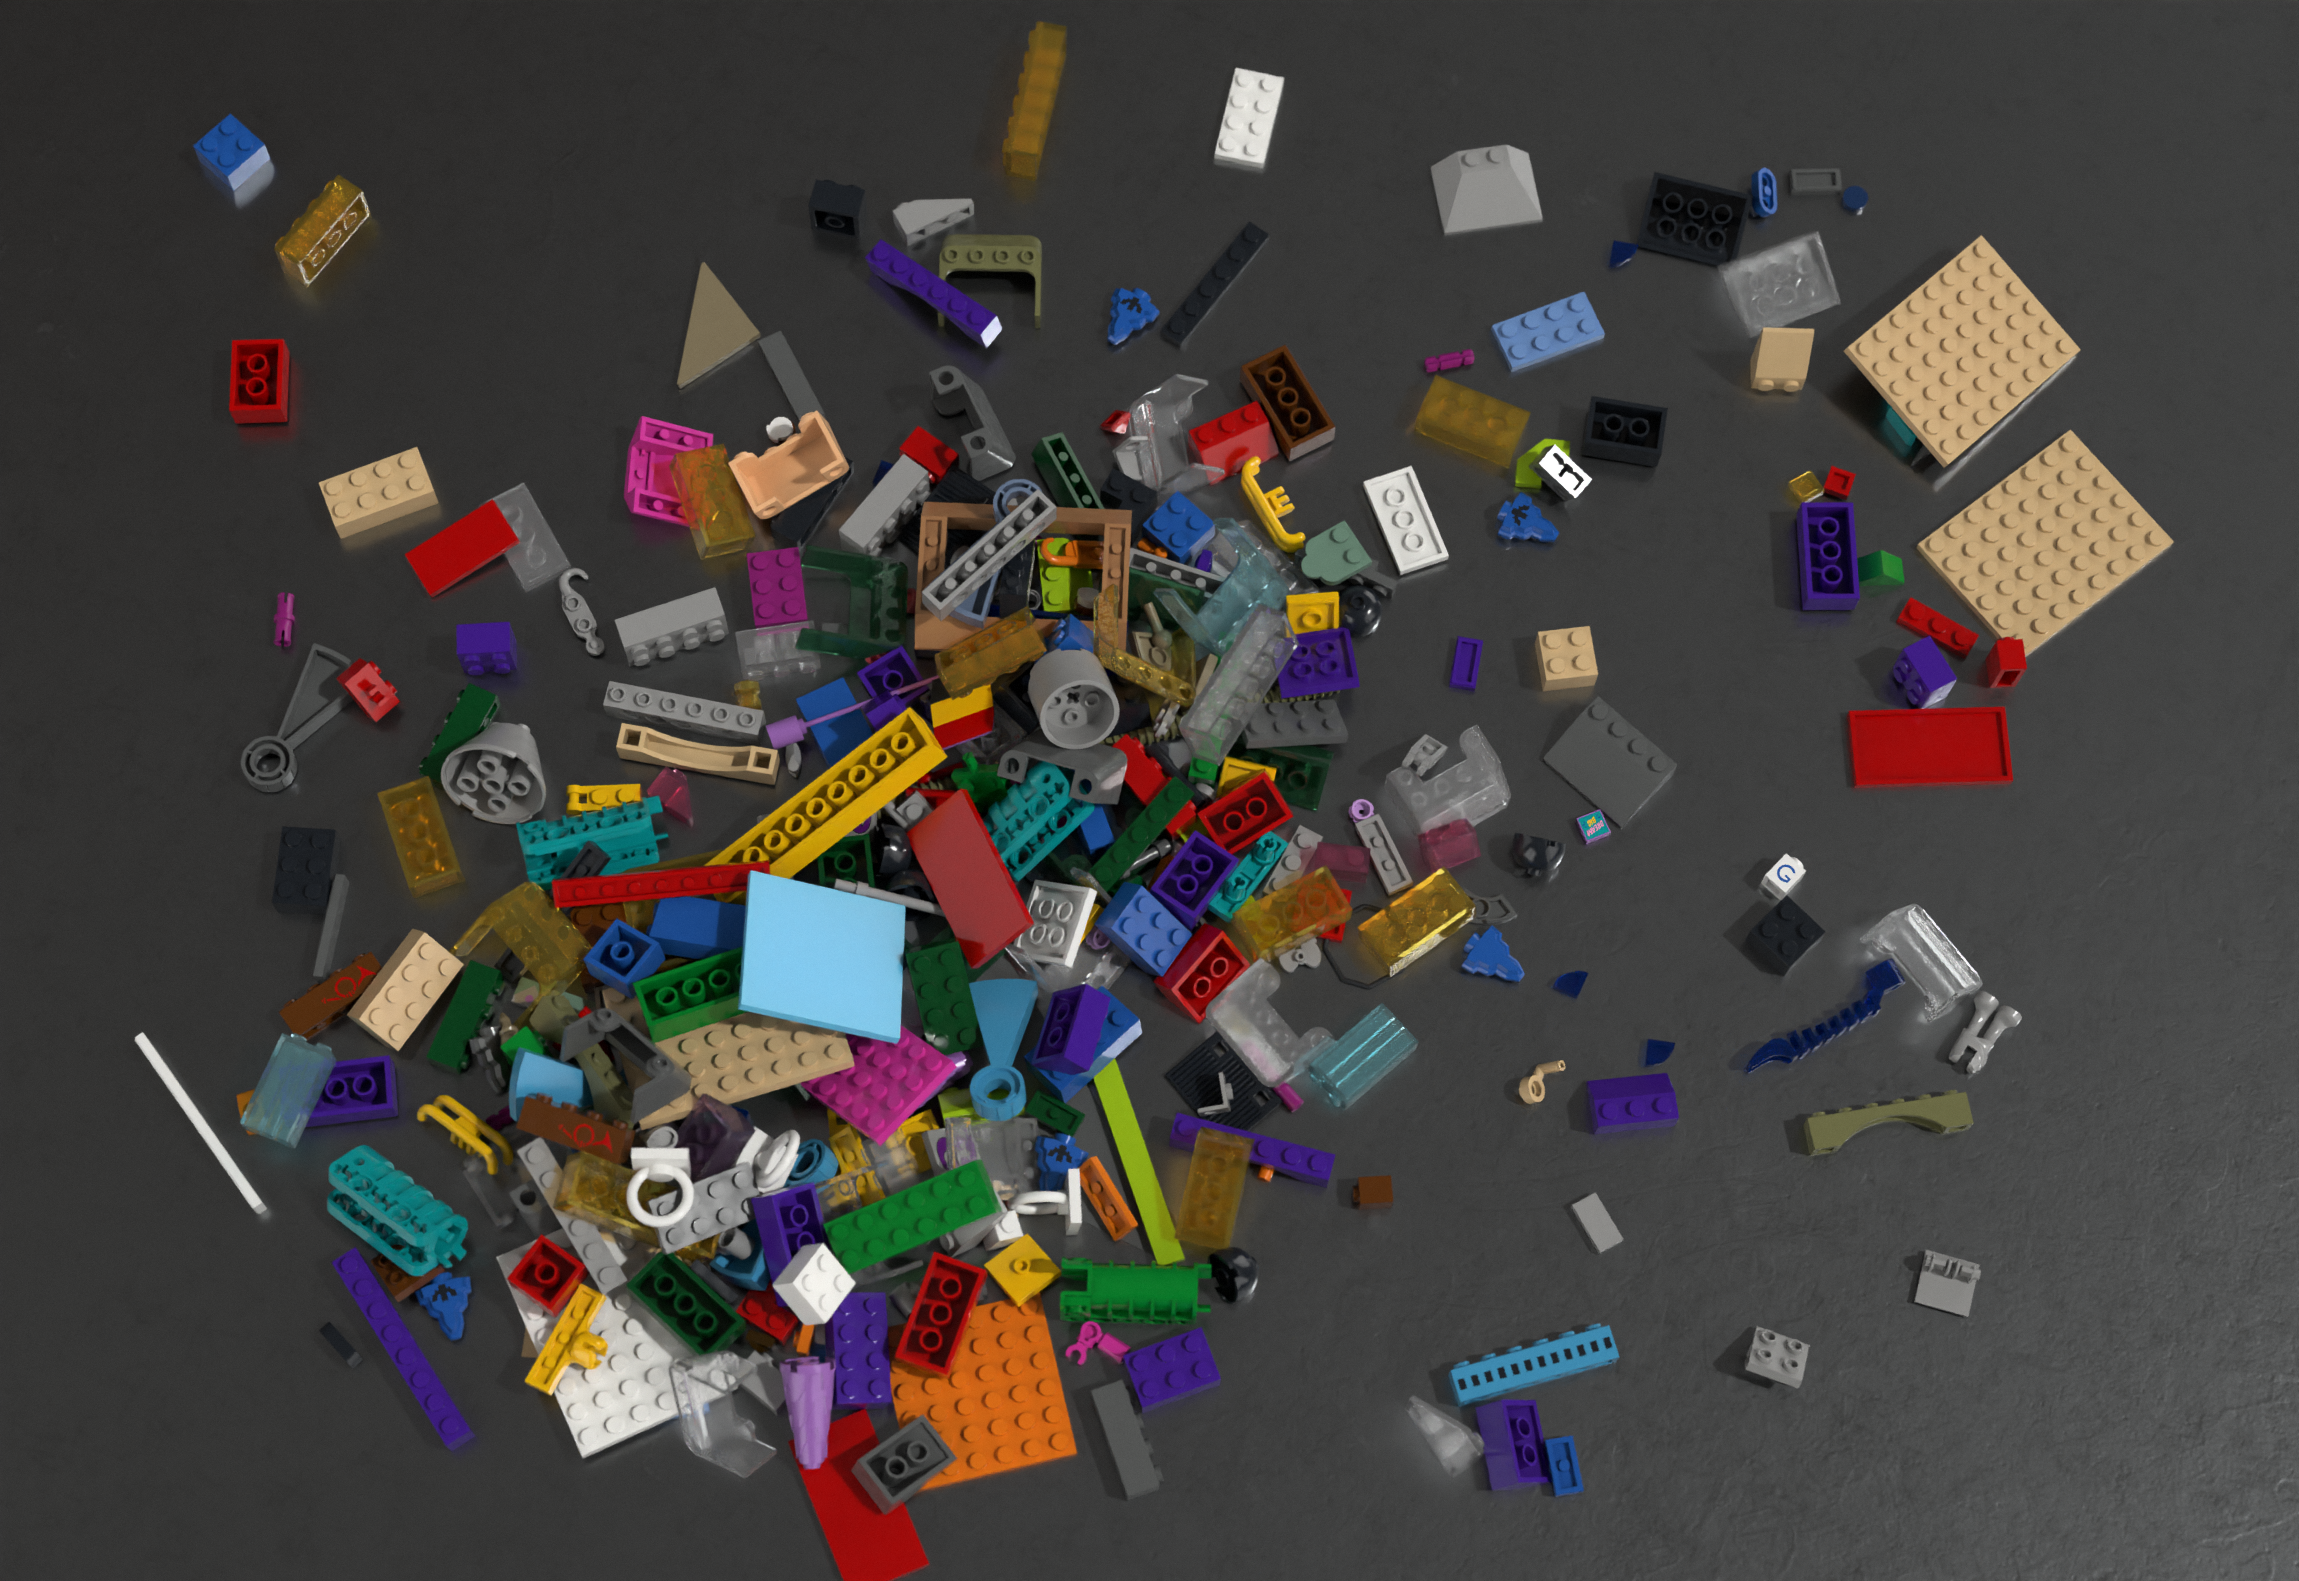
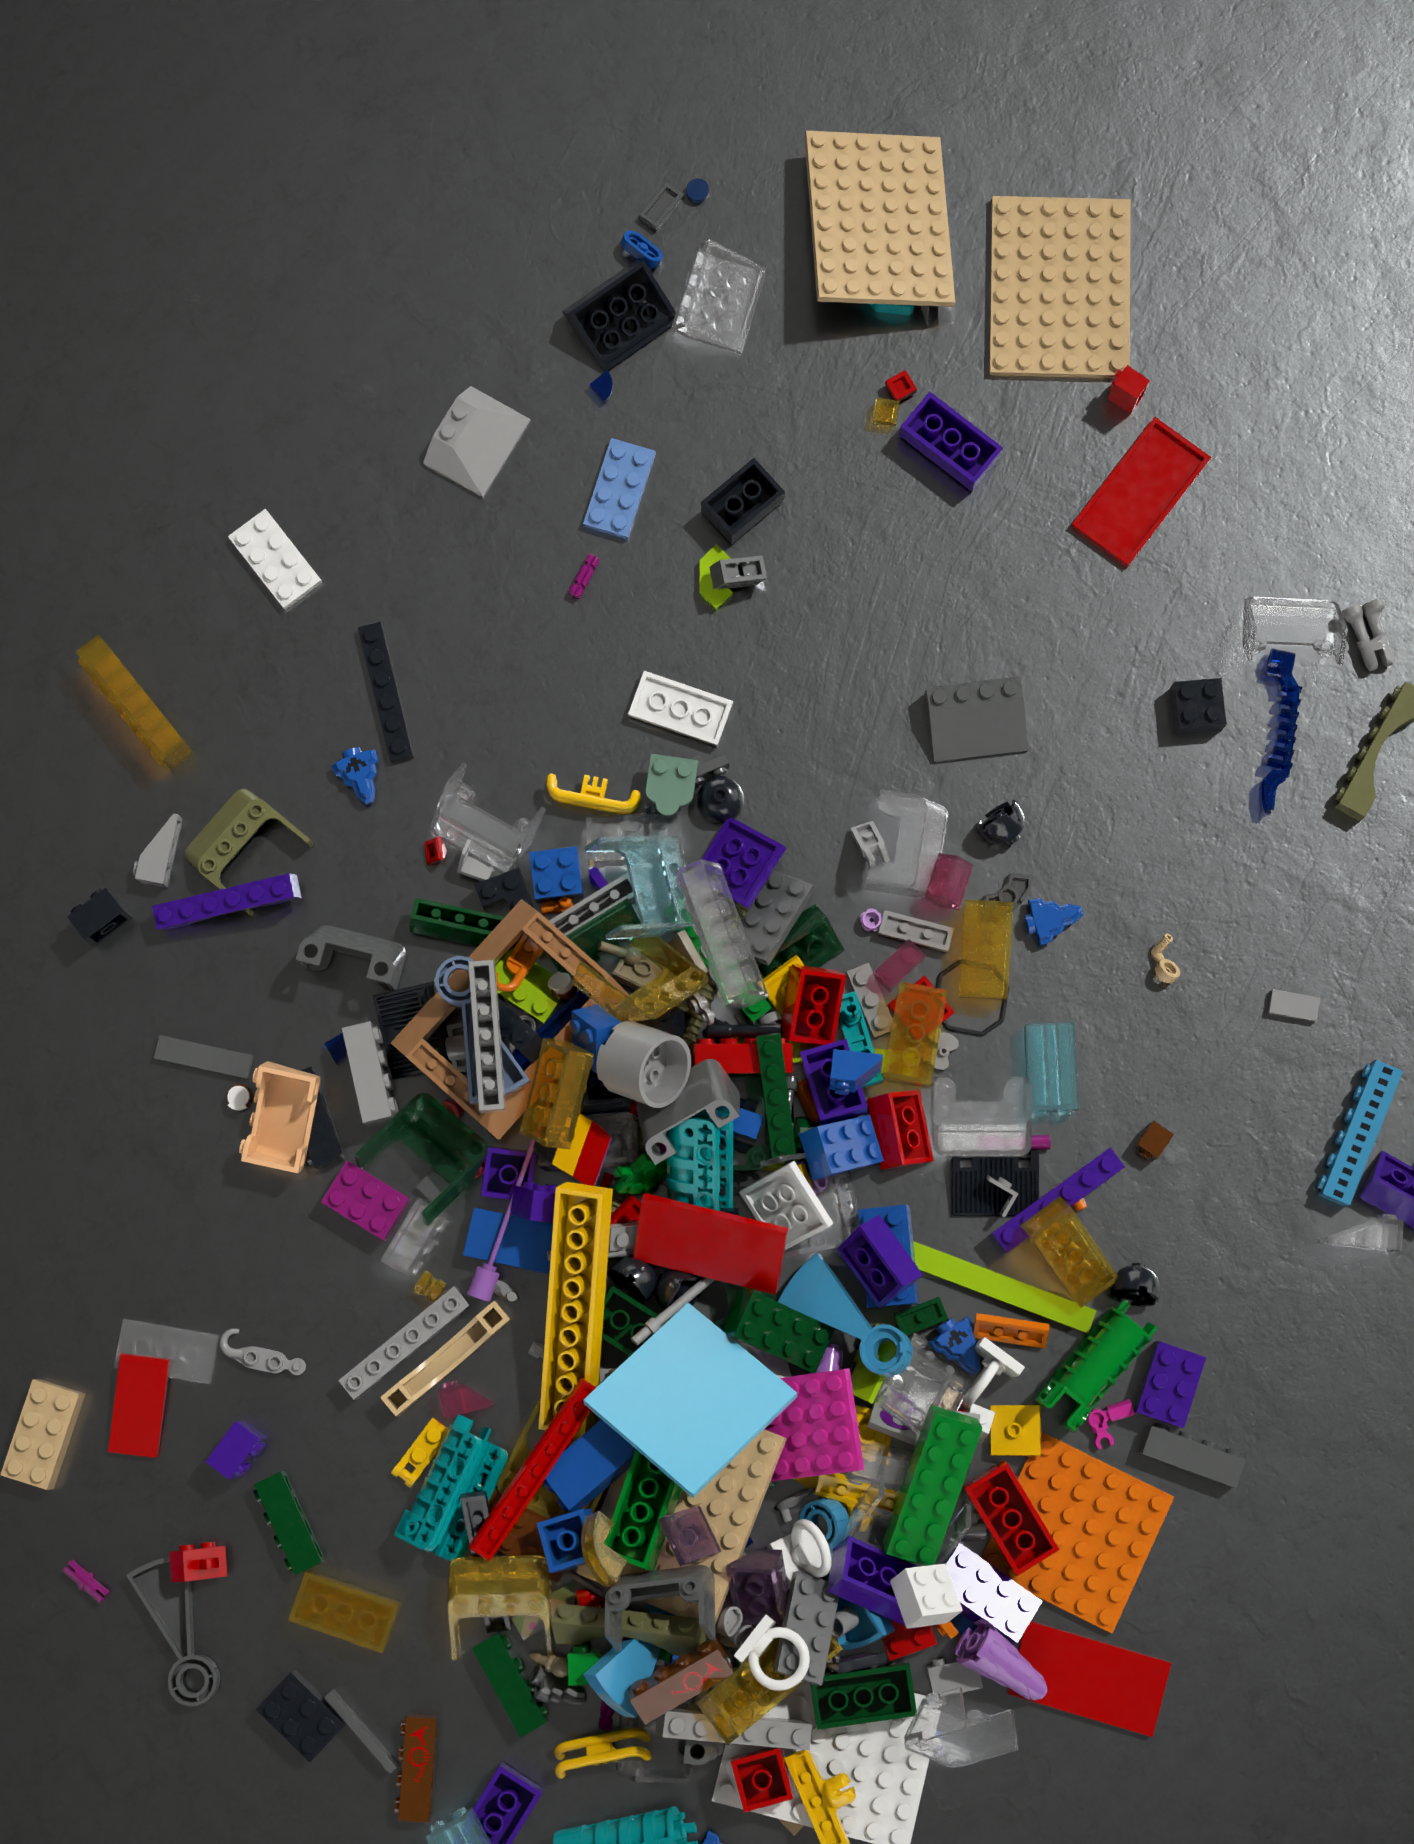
camera: 45 degrees left, 10 degrees up
tan brick [347,929,464,1051] -> none
light grey cone [441,722,546,824] -> none
light grey brick [615,587,729,666] -> none
dark pink slope [624,416,713,530] -> none
clear yellow brick [669,444,756,559] -> none
dark tan tile [677,262,761,389] -> none
dark brown tile [746,1329,777,1353] -> none
dark grey slope [851,1414,957,1515] -> none
red brick [899,426,960,484] -> none
red slope [1188,400,1279,486] -> none
reddish brown brick [1240,345,1336,462] -> none
yellow plate [1286,592,1339,635] -> none
clear yellow brick [1414,375,1531,468] -> none
dark purple tile [1449,636,1483,692] -> none
blue rock [1497,492,1559,542] -> none
tan brick [1535,626,1598,691] -> none
clear blue tile [1552,971,1588,999] -> none
tile [1575,809,1611,844] -> none
dark purple slope [1586,1073,1679,1135] -> none
clear blue tile [1644,1039,1675,1067] -> none
tan slope [1750,327,1814,392] -> none
white brick [1761,854,1806,900] -> none
green slope [1857,550,1904,586] -> none
dark purple brick [1893,635,1957,709] -> none
red plate [1897,597,1979,659] -> none
none -> clear yellow brick [581,1511,627,1587]
none -> plate [659,1506,721,1566]
none -> light grey bar [774,1488,815,1523]
none -> blue slope [830,1049,883,1095]

